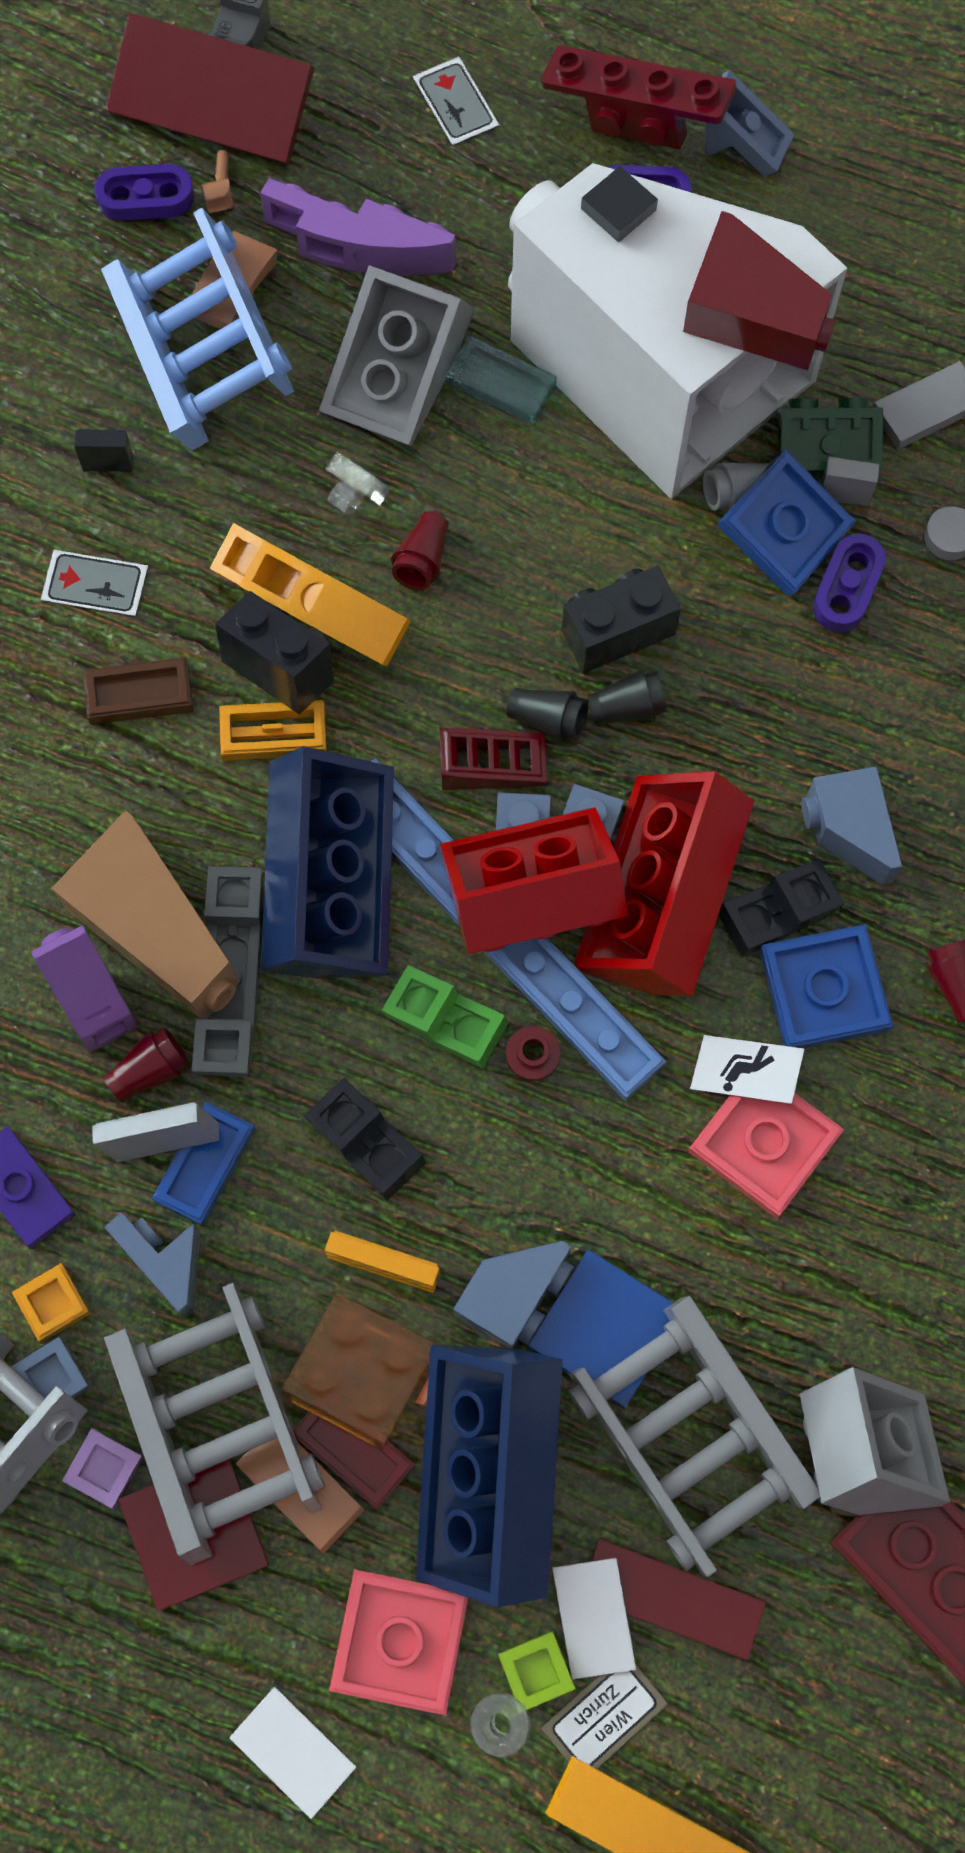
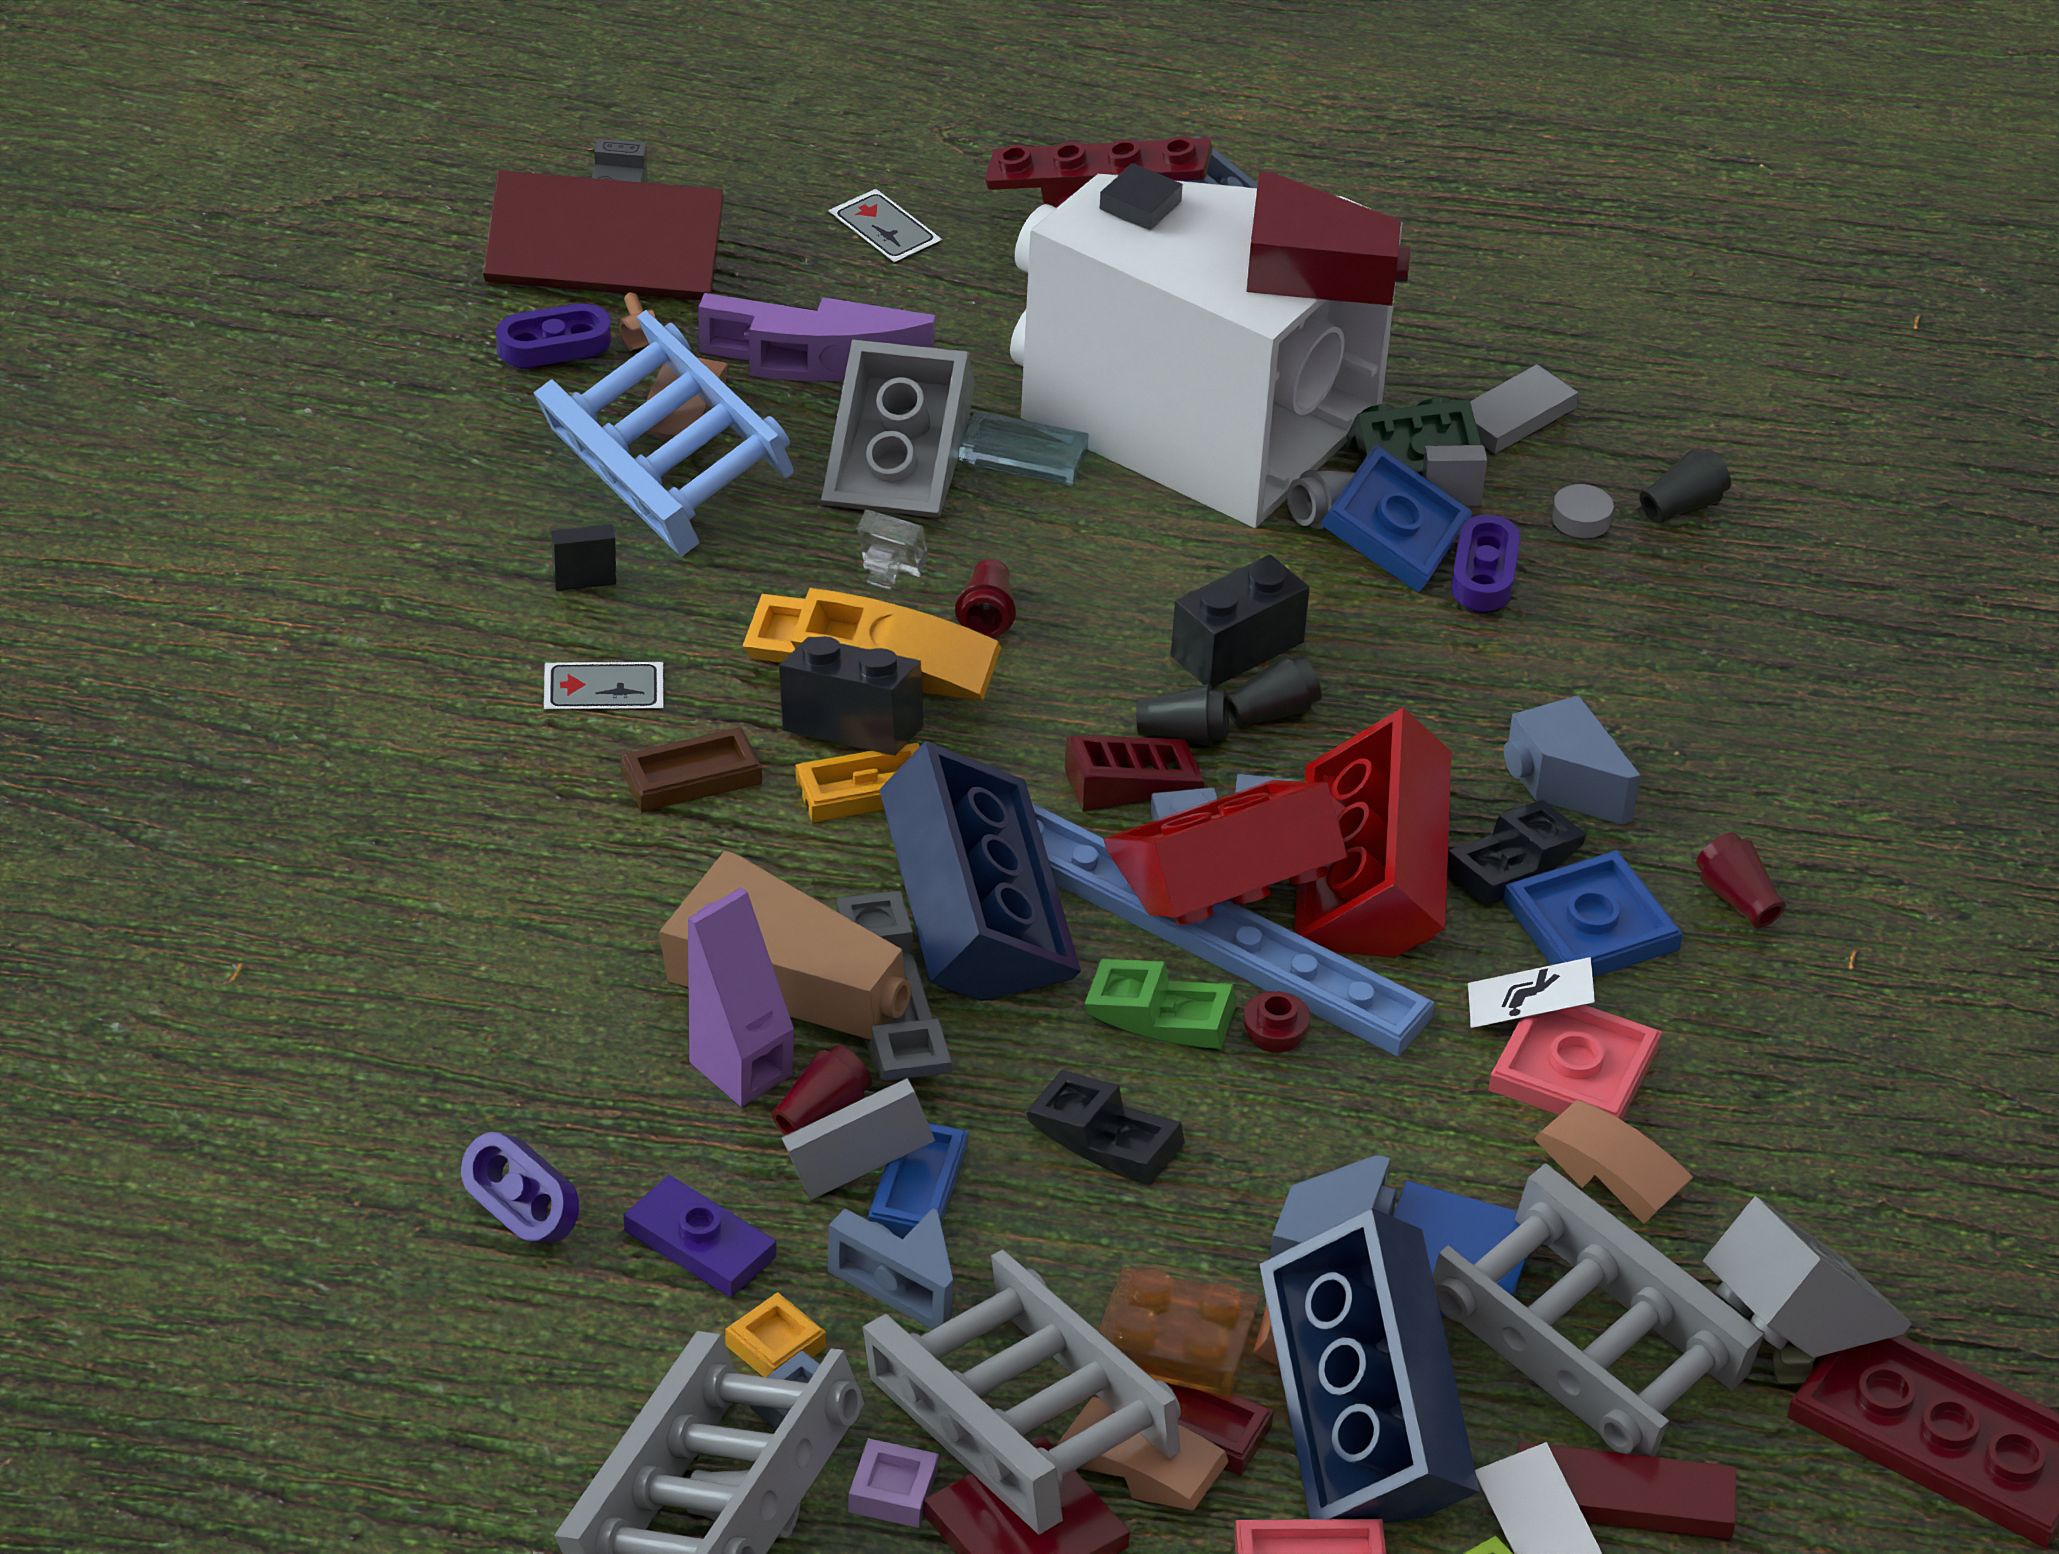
camera: 15 degrees left, 30 degrees down
light orange tile [324,1231,440,1294] -> none
none -> nougat slope [1534,1099,1693,1224]

